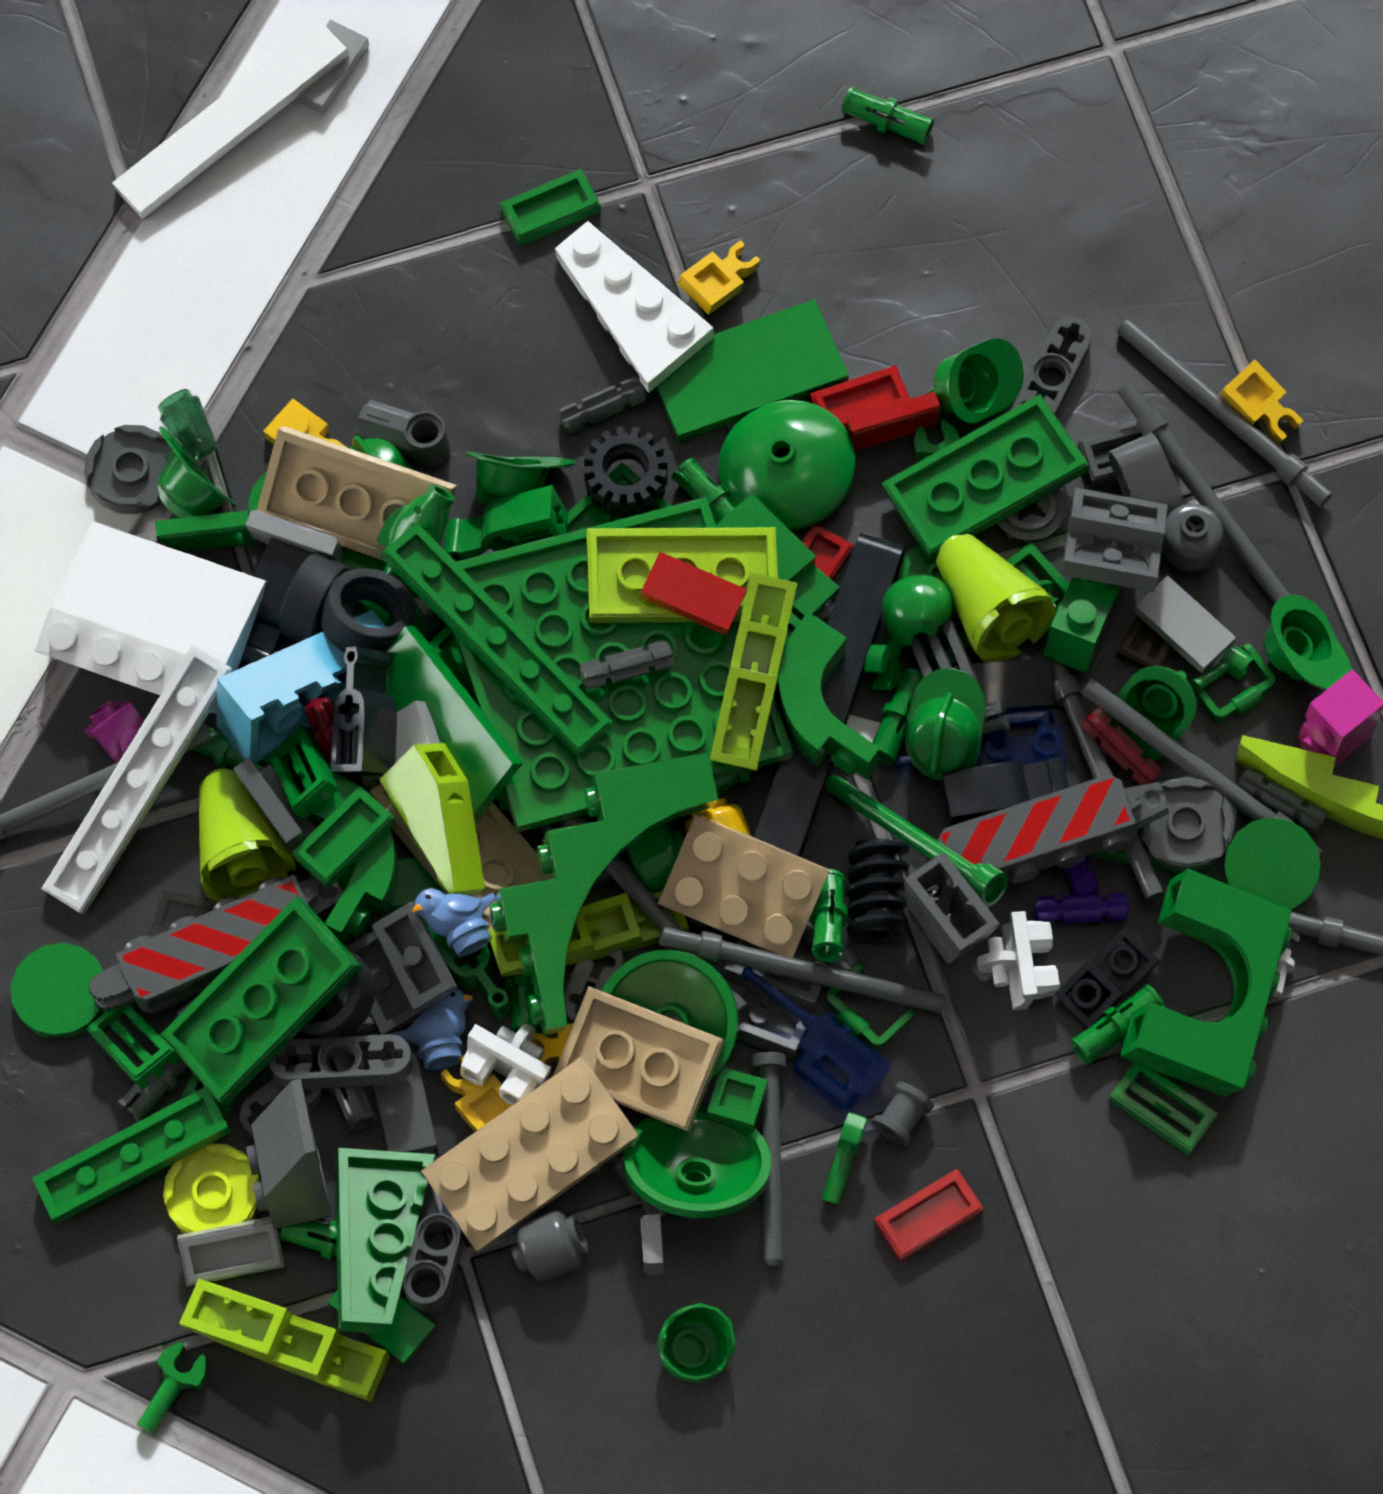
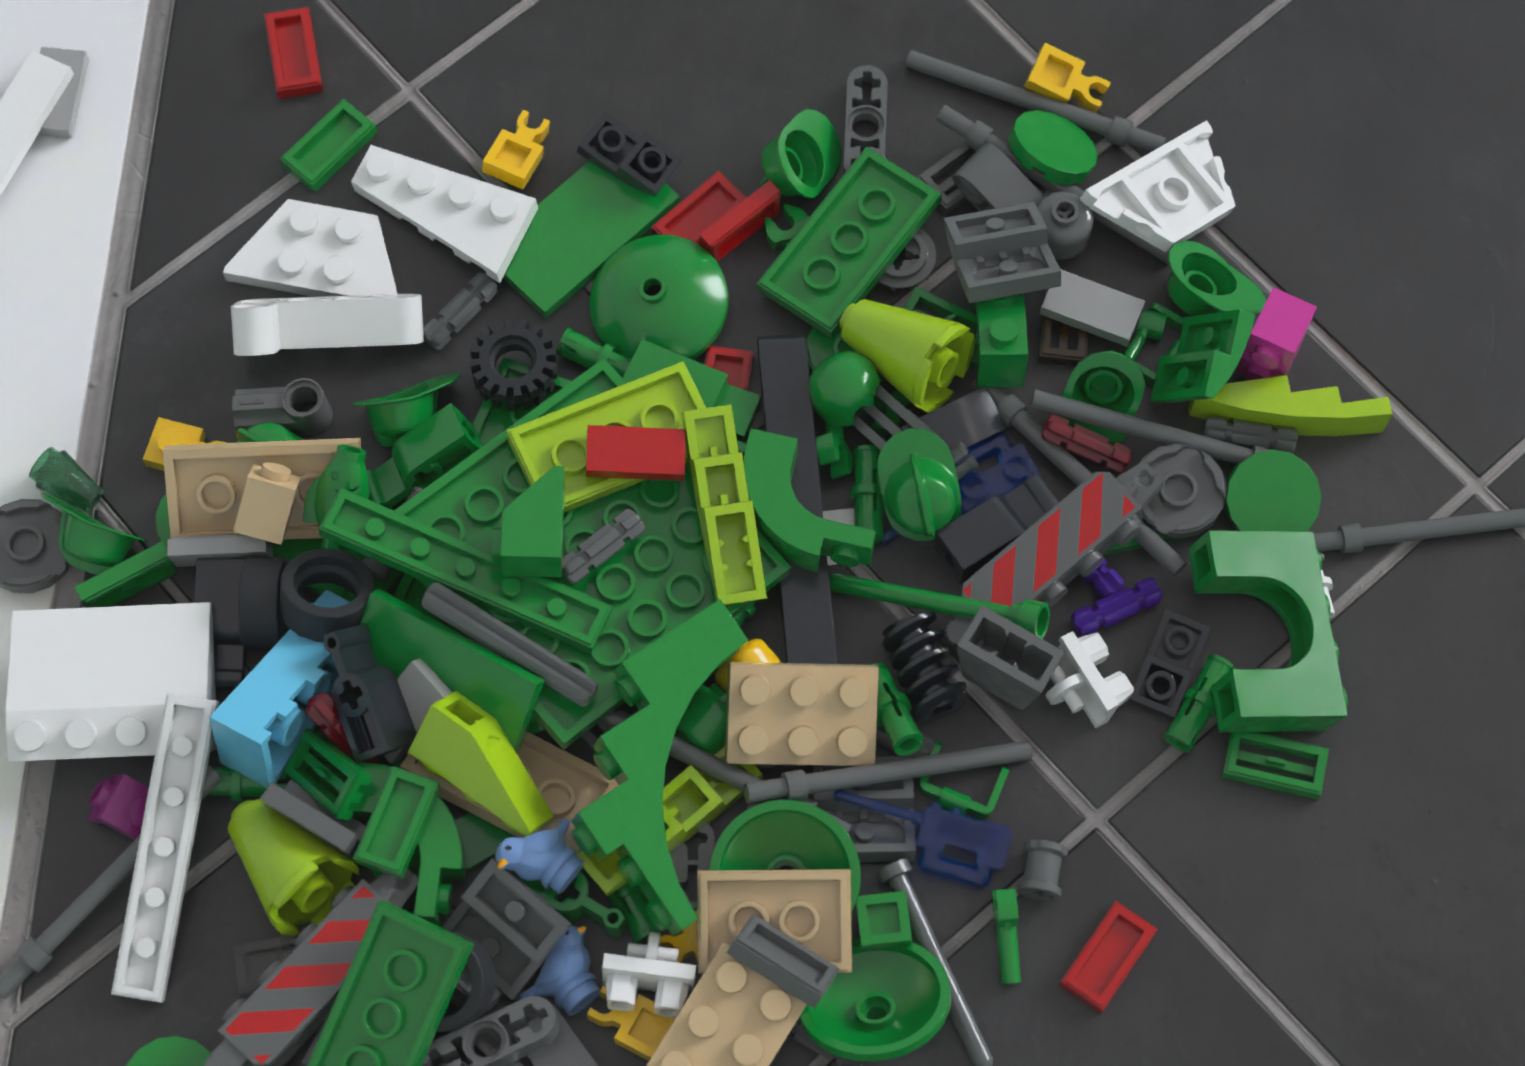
camera: 25 degrees left, 0 degrees up
none -> white wing [223,199,397,297]
none -> white beam [231,294,424,356]
none -> tan brick [233,462,301,545]
none -> red tile [264,7,323,99]
none -> dark grey axle [422,582,599,707]
none -> green slope [491,466,565,577]
none -> black slope [576,112,682,197]
none -> dark grey tile [727,914,839,1009]
none -> green tile [1008,110,1098,185]
none -> white wing [1079,120,1235,253]
none -> green slope [1150,309,1255,404]

